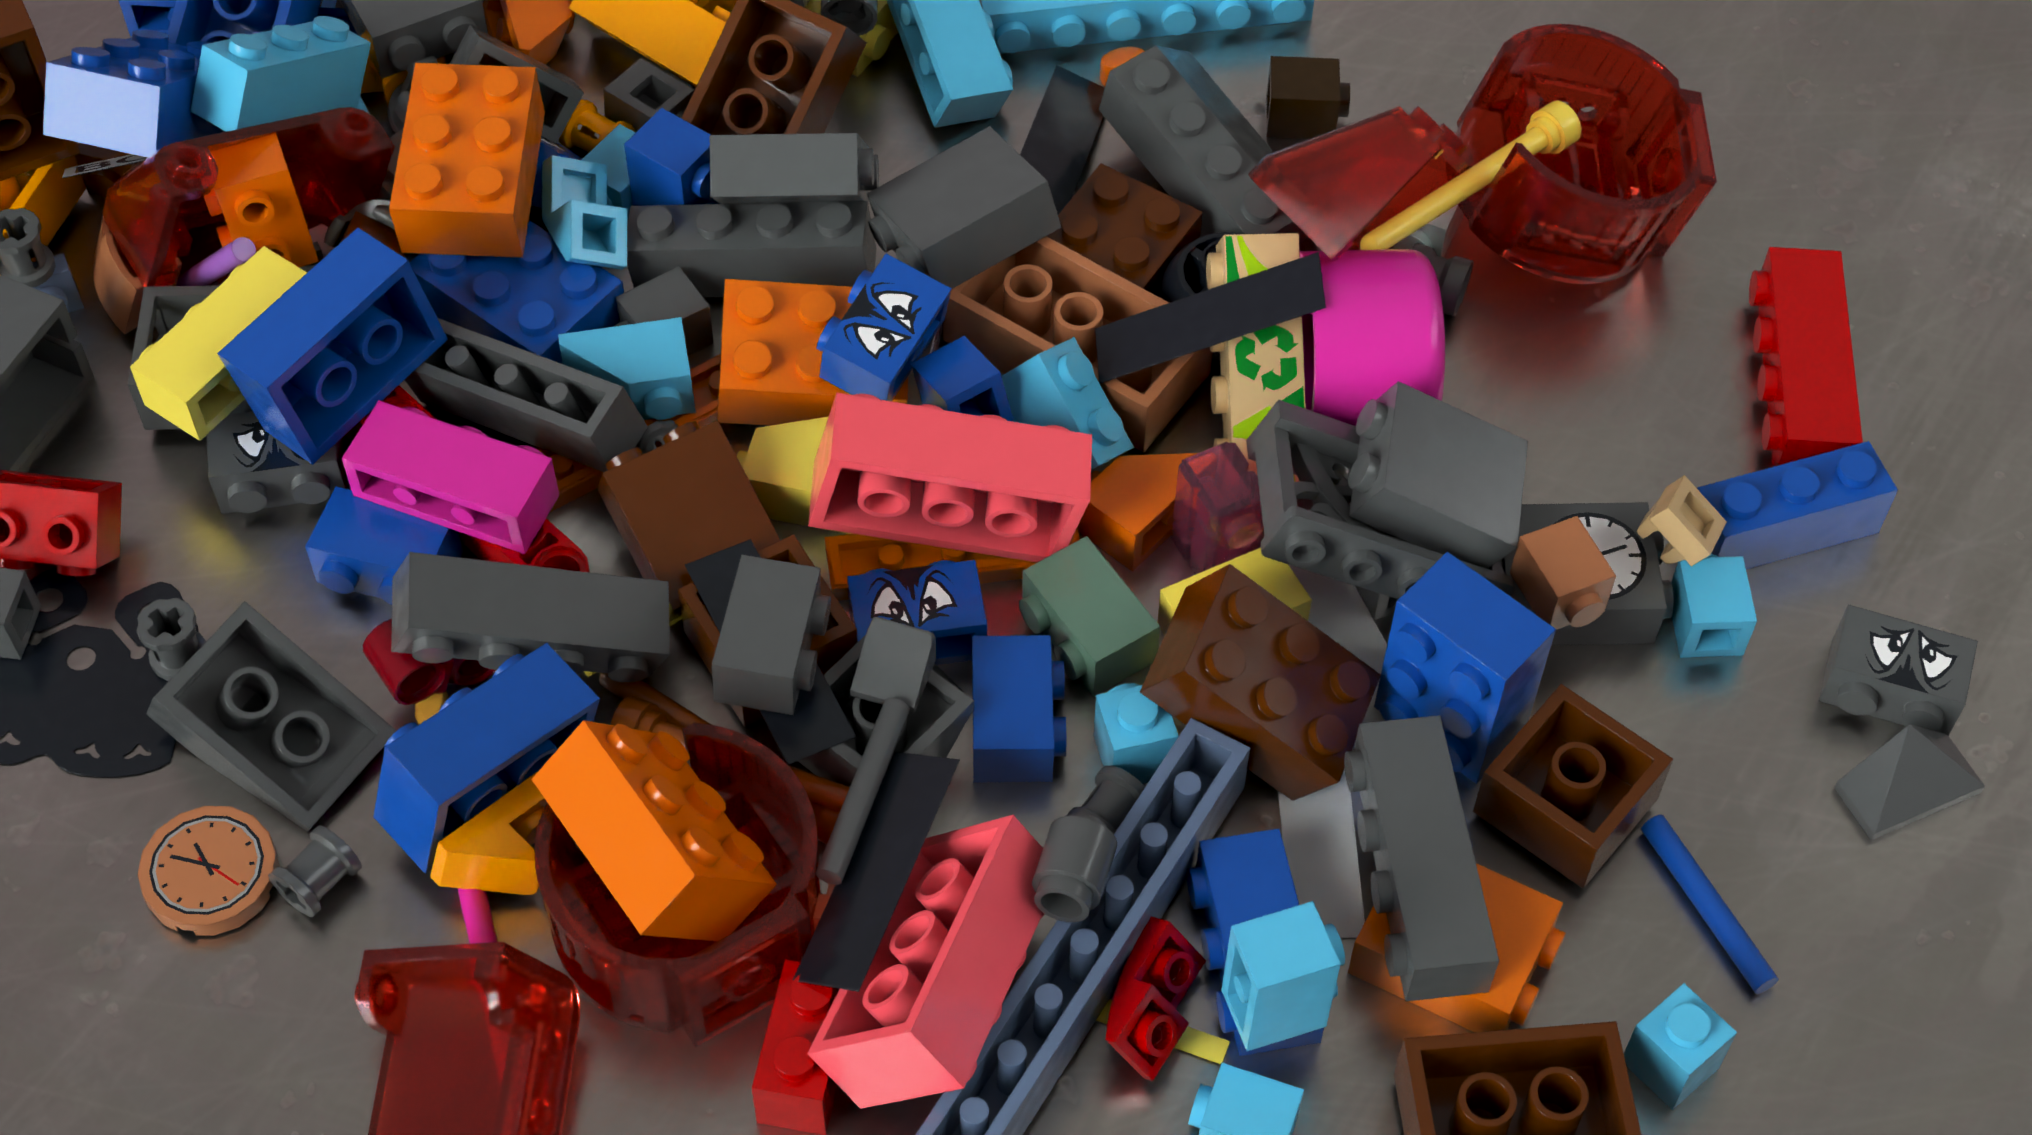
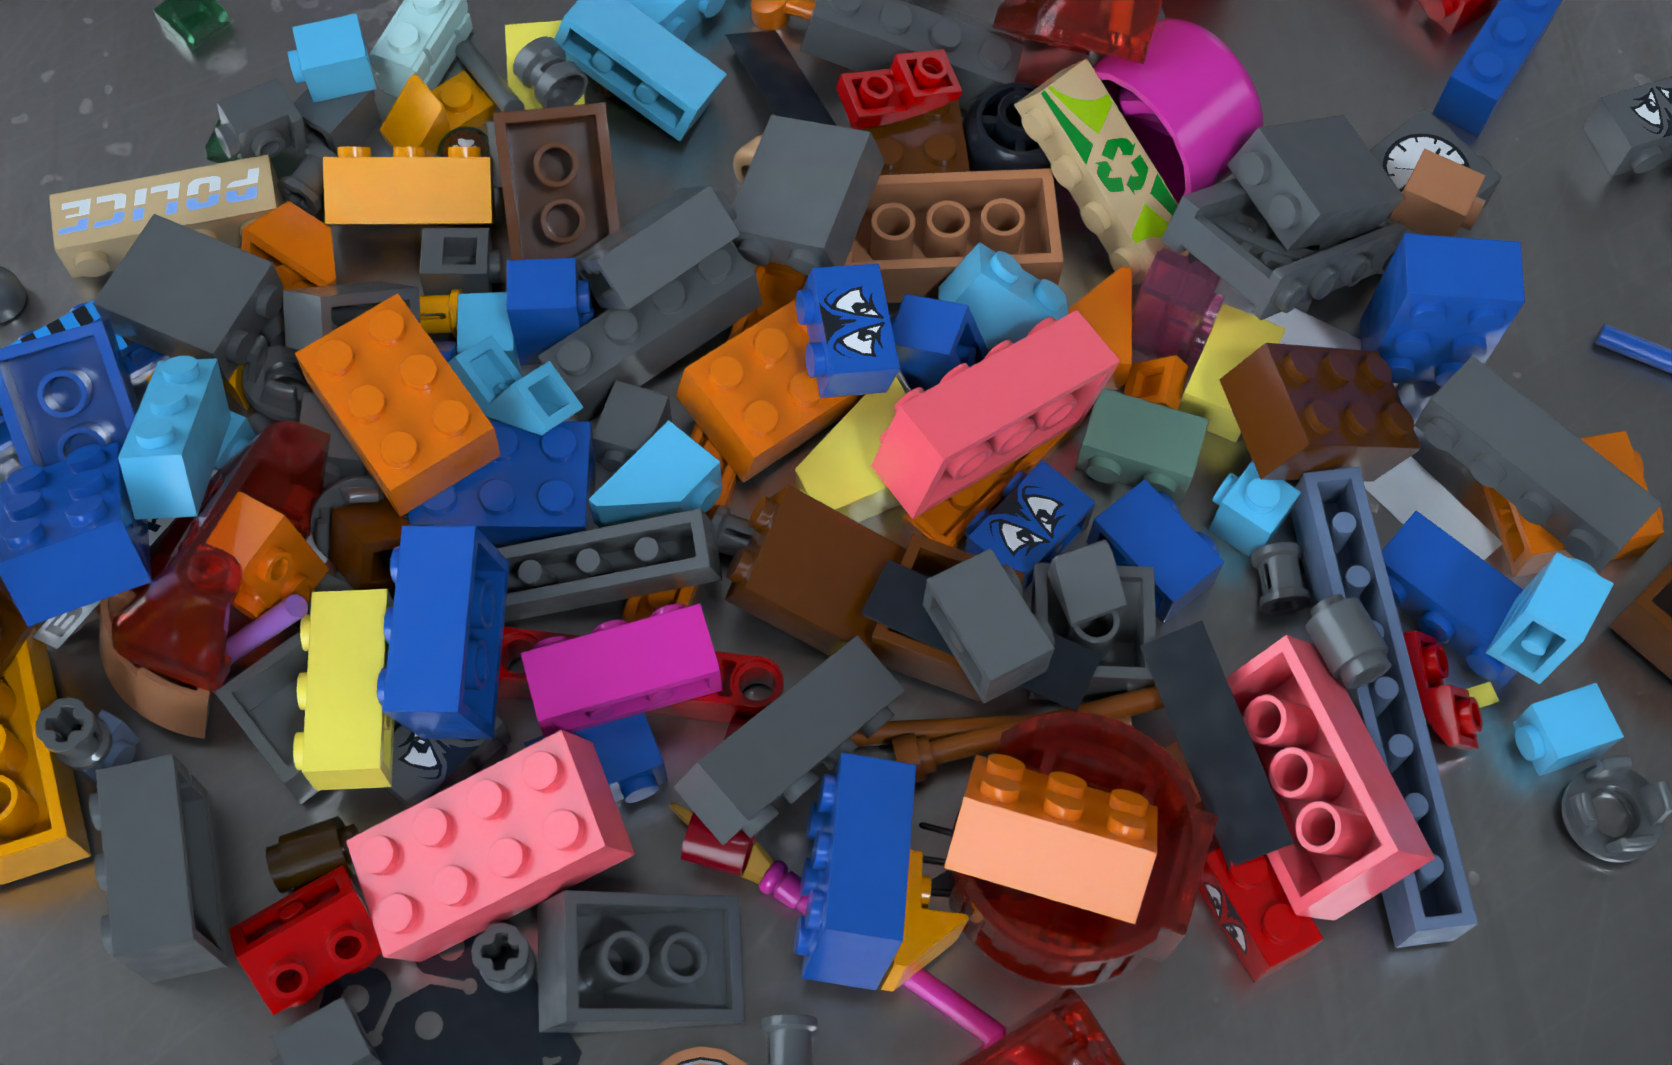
camera: 40 degrees left, 10 degrees up
dark grey bar [816,698,910,885] -> none
black sticker [1095,252,1326,383] -> none
reddish brown brick [1473,684,1673,888] -> none
tan tile [1637,475,1727,567] -> none
medium azure brick [1671,554,1757,658] -> none
none -> dark brown brick [266,816,359,894]
none -> coral brick [346,730,635,962]
none -> red slope [836,49,963,130]
none -> orange plate [1124,355,1189,410]

